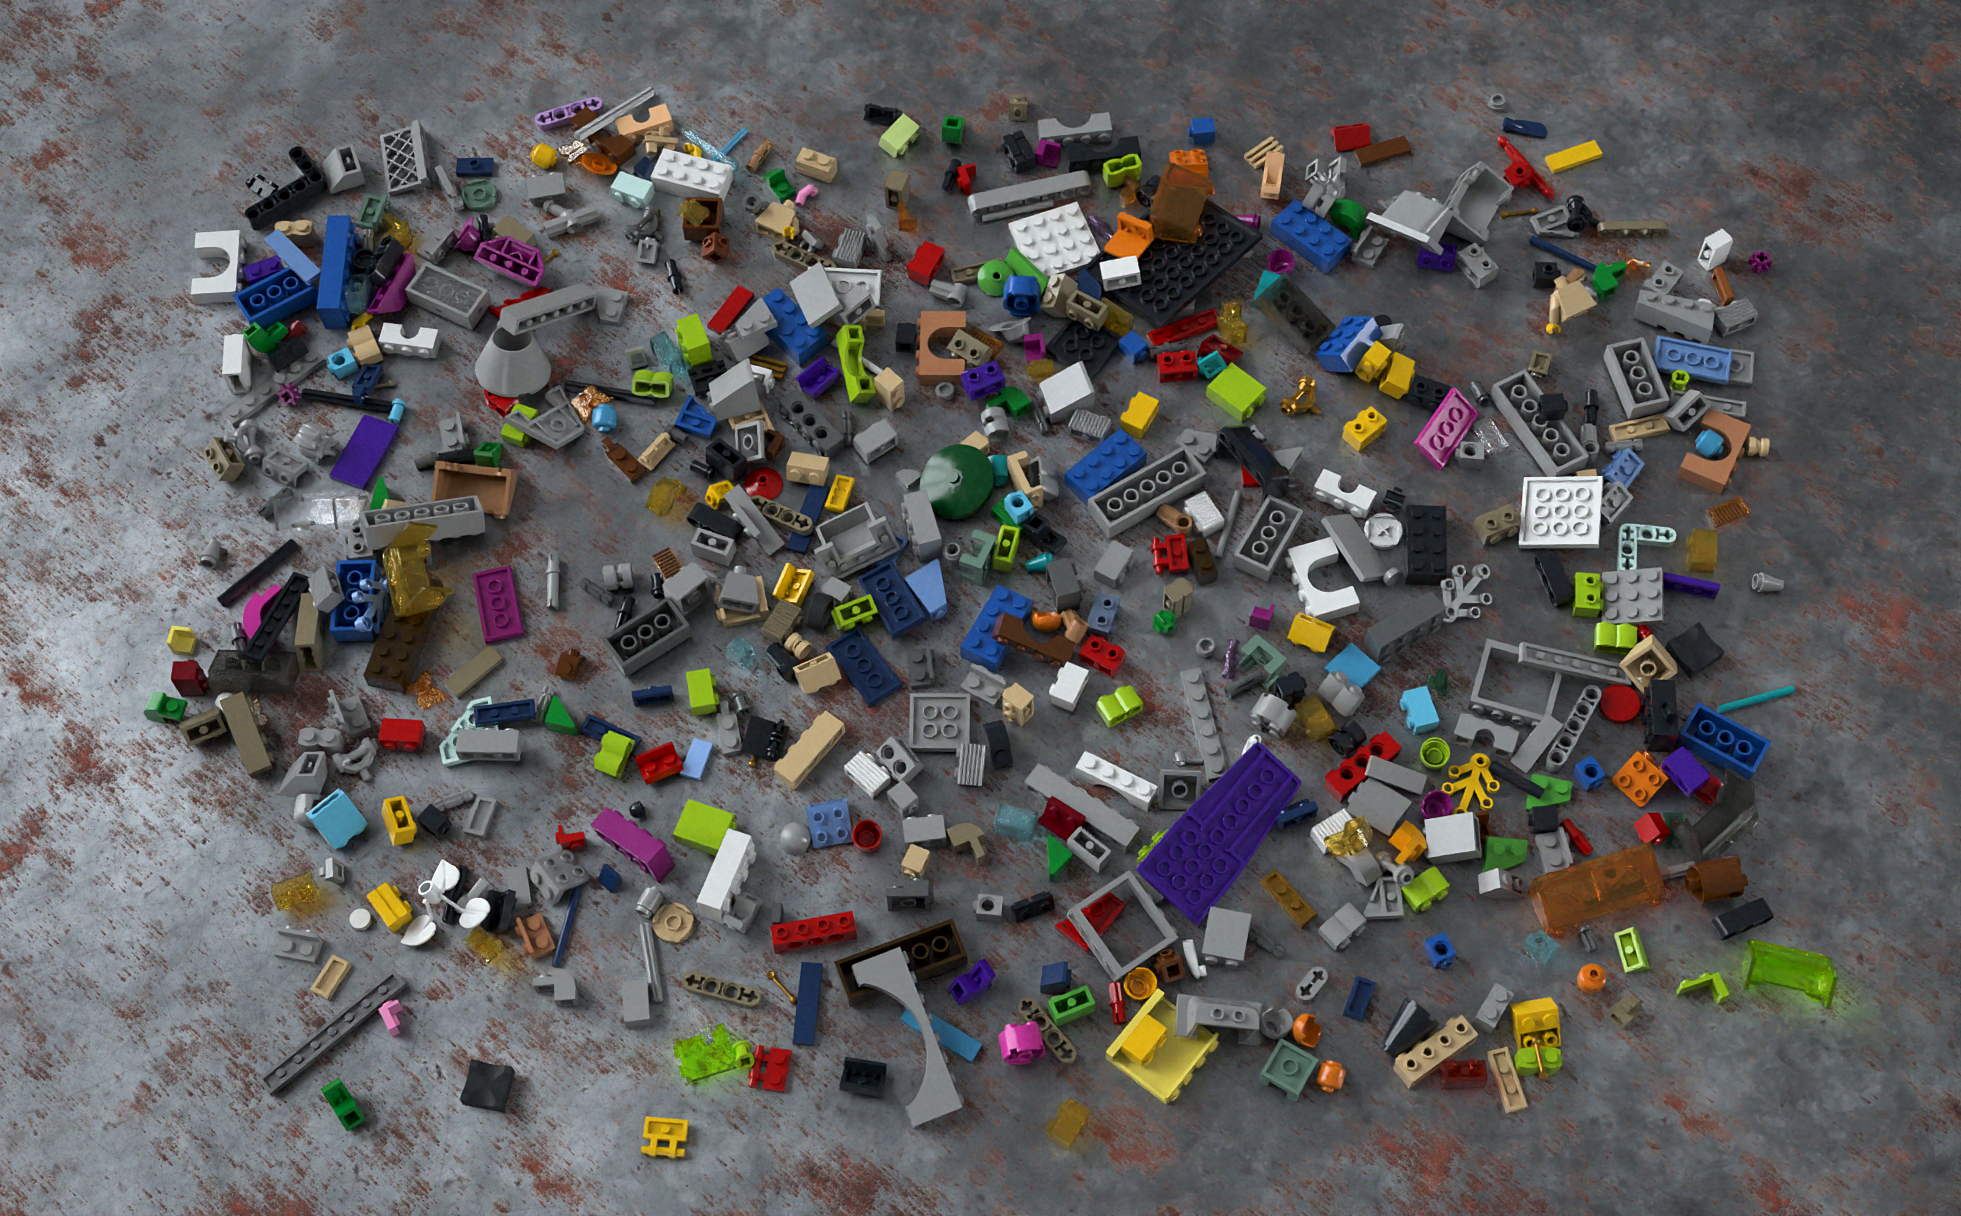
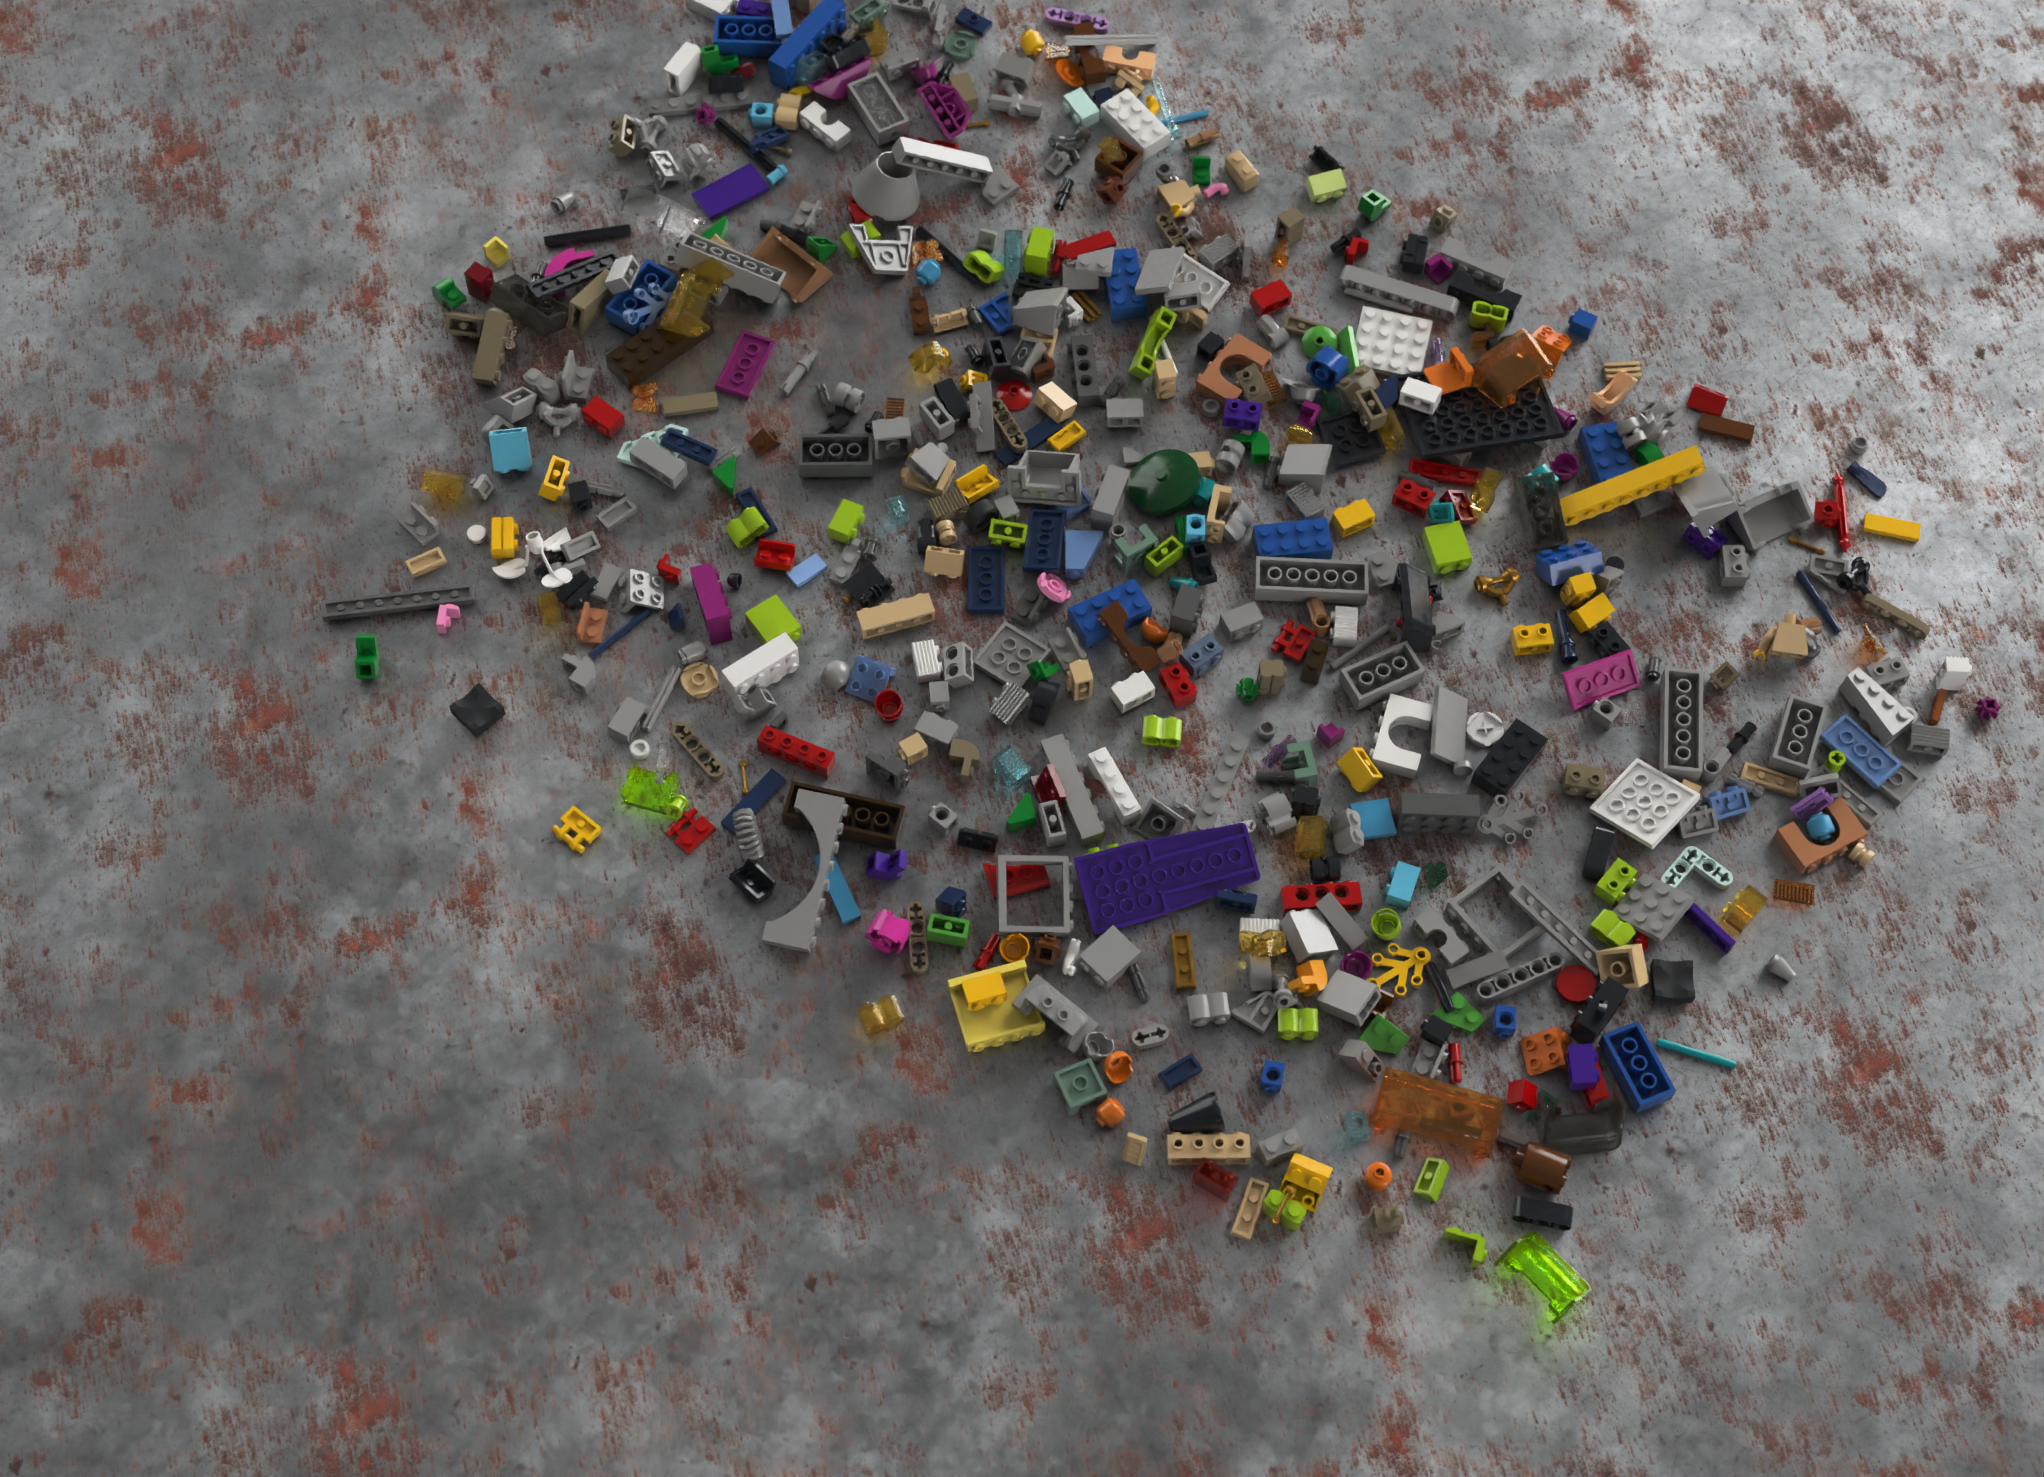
camera: 30 degrees right, 0 degrees up
dark blue plate [631,685,674,706] -> none
dark purple bracket [796,356,842,399] -> none
blue brick [1118,330,1148,364] -> none
white arch [1312,469,1377,519] -> none
black gear [1383,487,1406,512] -> none
black brick [1532,262,1561,288] -> none
black brick [1537,393,1568,421] -> none
green brick [1591,260,1627,301] -> none
none -> light grey tile [560,530,601,562]
none -> white tile [630,739,650,760]
none -> light grey gear [733,808,764,860]
none -> green bracket [1027,660,1061,682]
none -> bright pink tile [1037,572,1071,603]
none -> red axle [1049,240,1067,275]
none -> tan slope [1122,1132,1148,1166]
none -> clear green plate [1317,390,1343,416]
none -> dark blue pin [1554,609,1578,664]
none -> yellow brick [1556,445,1706,527]
none -> medium lavender tile [1790,787,1834,822]

